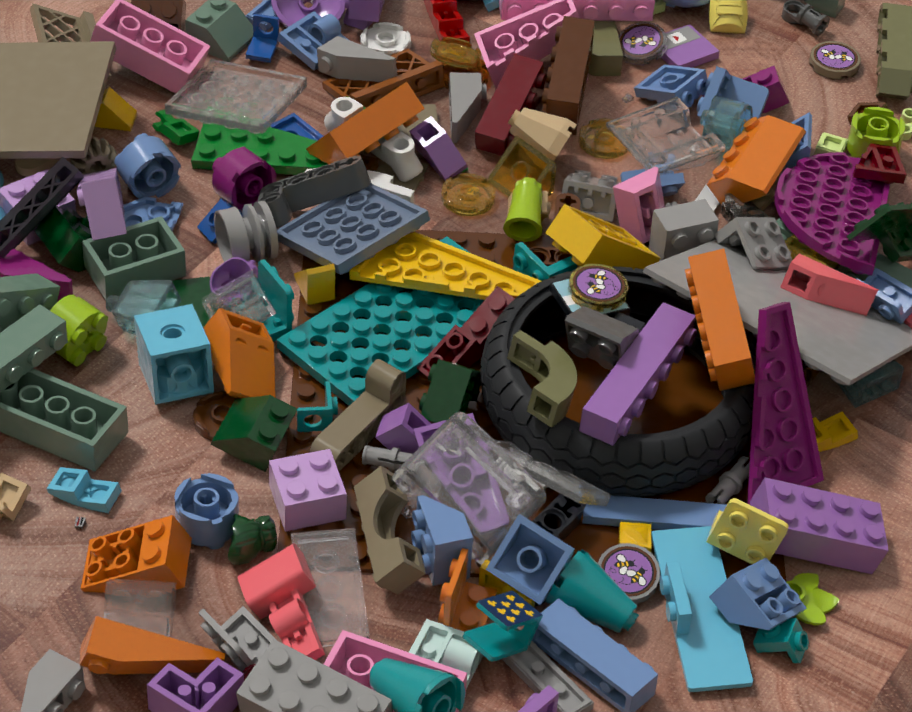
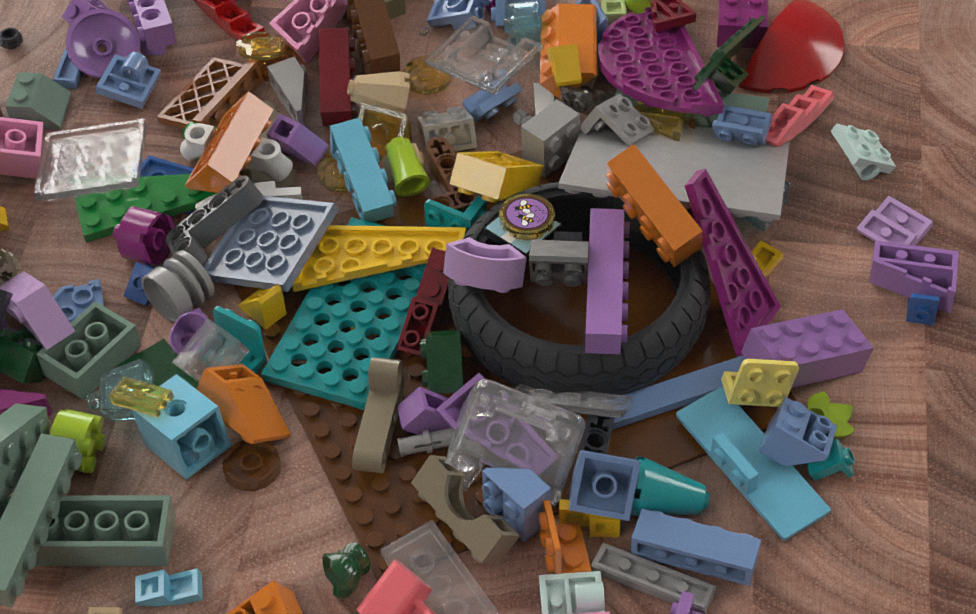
camera: 20 degrees left, 5 degrees up
medium blue brick [114,133,181,199] -> none
green plate [152,110,200,146] -> none
medium blue brick [174,473,239,549] -> none
dark green slope [210,395,297,472] -> none
blue bracket [246,13,279,63] -> none
lavender brick [269,449,347,531] -> none
teal bracket [297,381,338,432] -> none
light grey slope [317,36,397,82] -> none
white tile [360,22,411,56] -> none
teal piece [462,590,543,662] -> none
olive arch [507,330,577,428] -> none
tile [598,543,660,604] -> none
bright pink slope [613,167,665,244] -> none
yellow tile [619,522,651,553] -> none
light grey pin [705,456,750,504] -> none
coral slope [780,253,879,316] -> none
none -> clear yellow tile [108,376,174,418]
none -> medium azure wedge [330,118,397,222]
none -> lavender brick [443,237,526,293]
none -> yellow slope [546,44,582,87]

